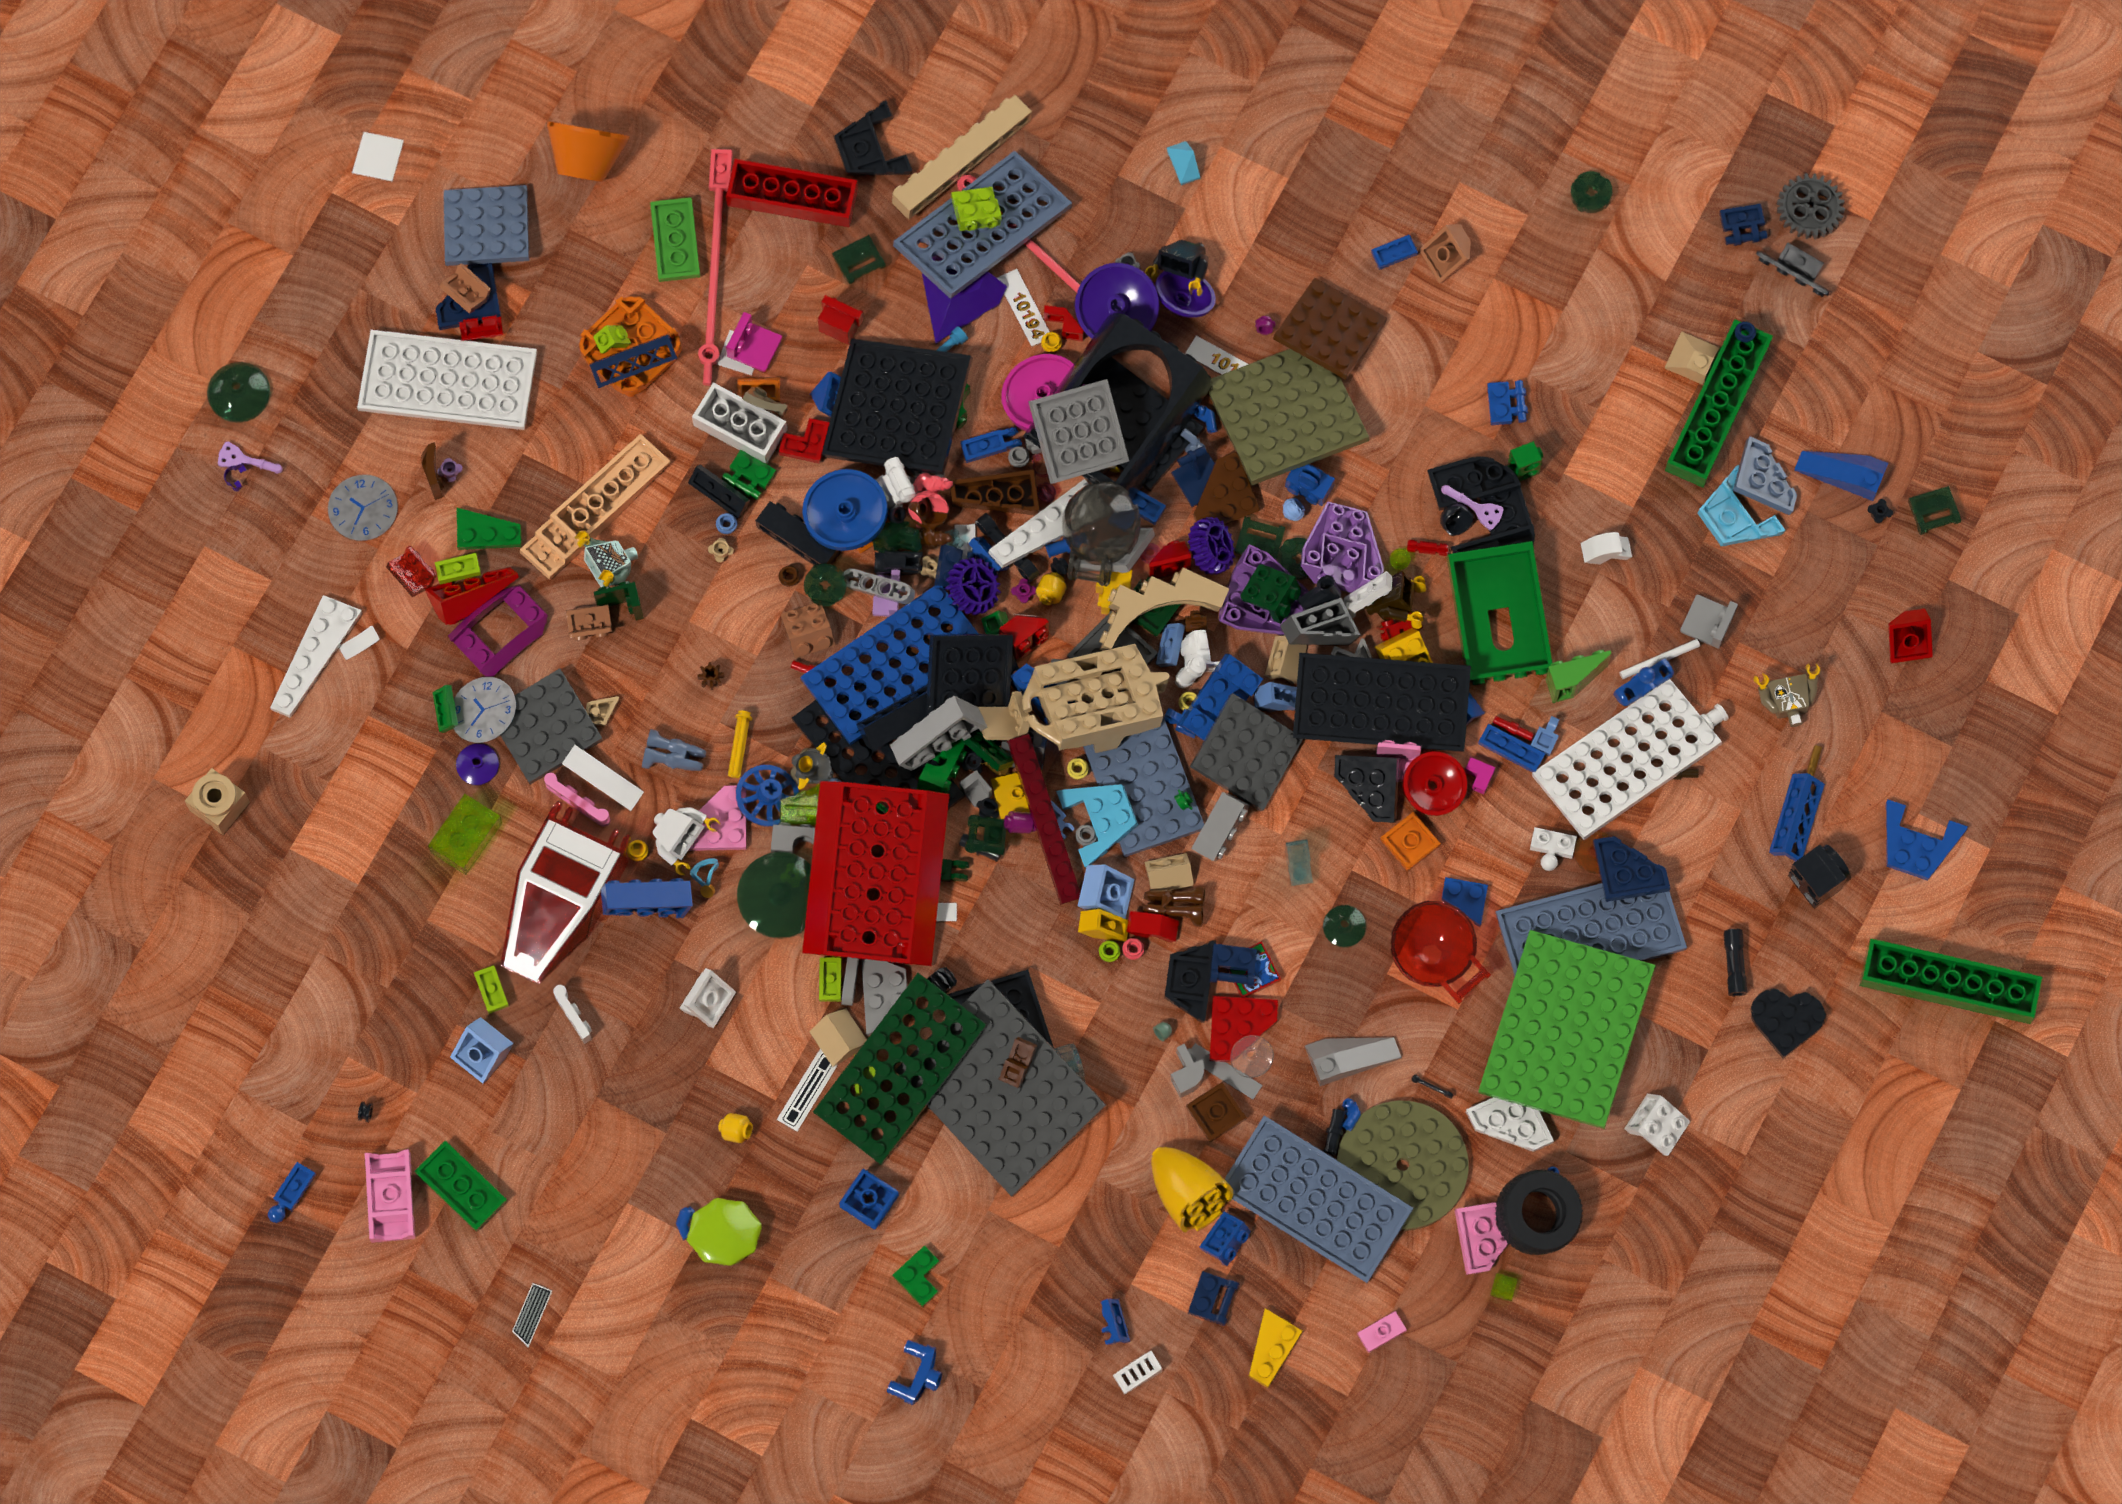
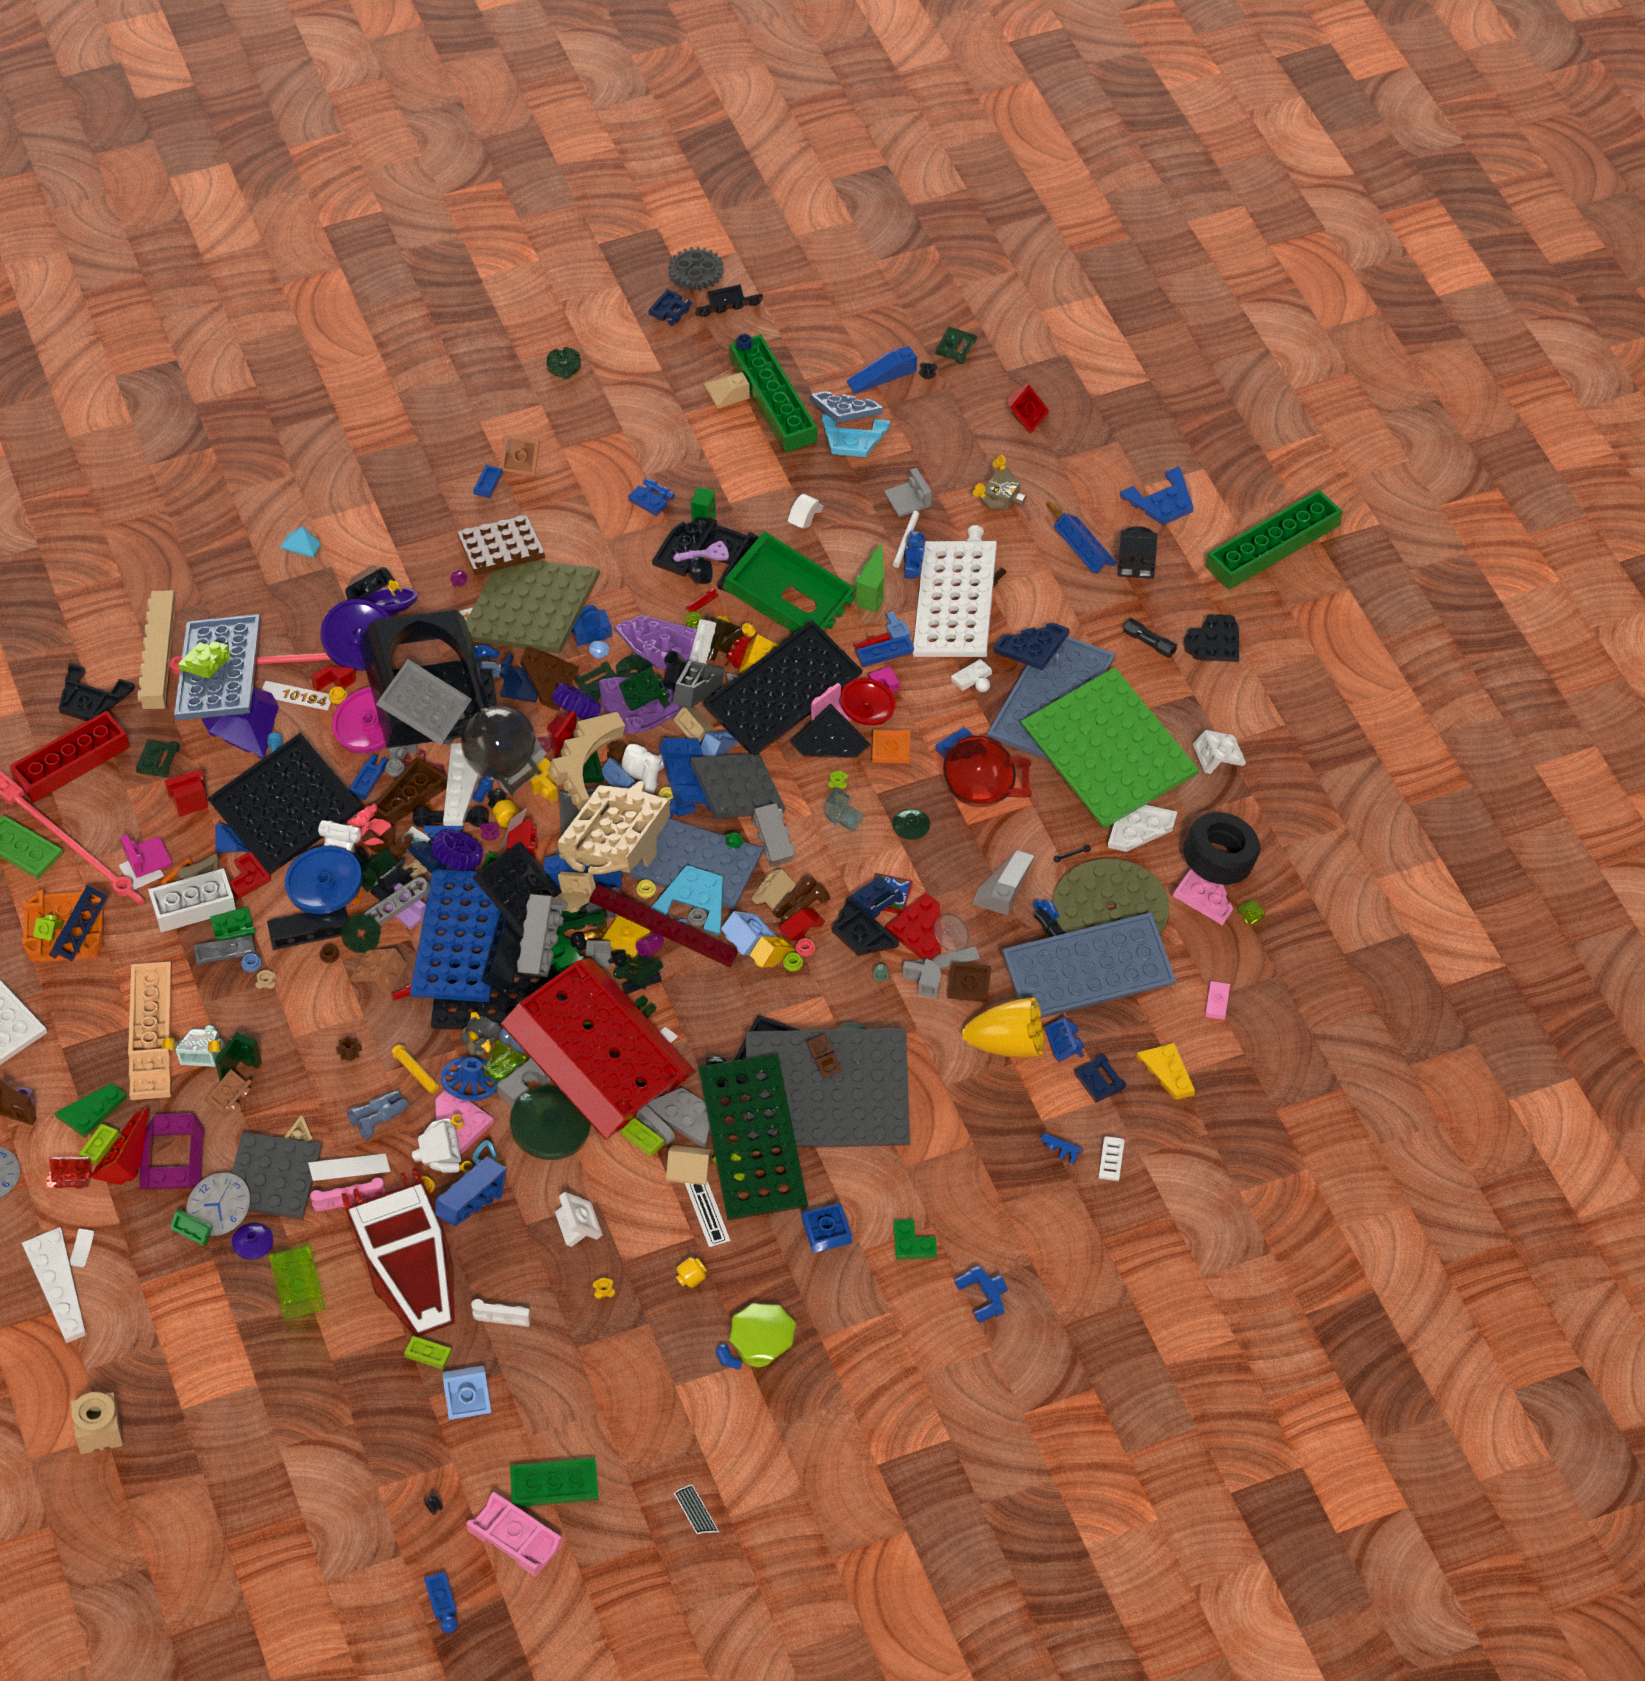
camera: 50 degrees left, 20 degrees down
none -> yellow plate [593,1278,615,1299]
none -> lime plate [828,771,848,789]

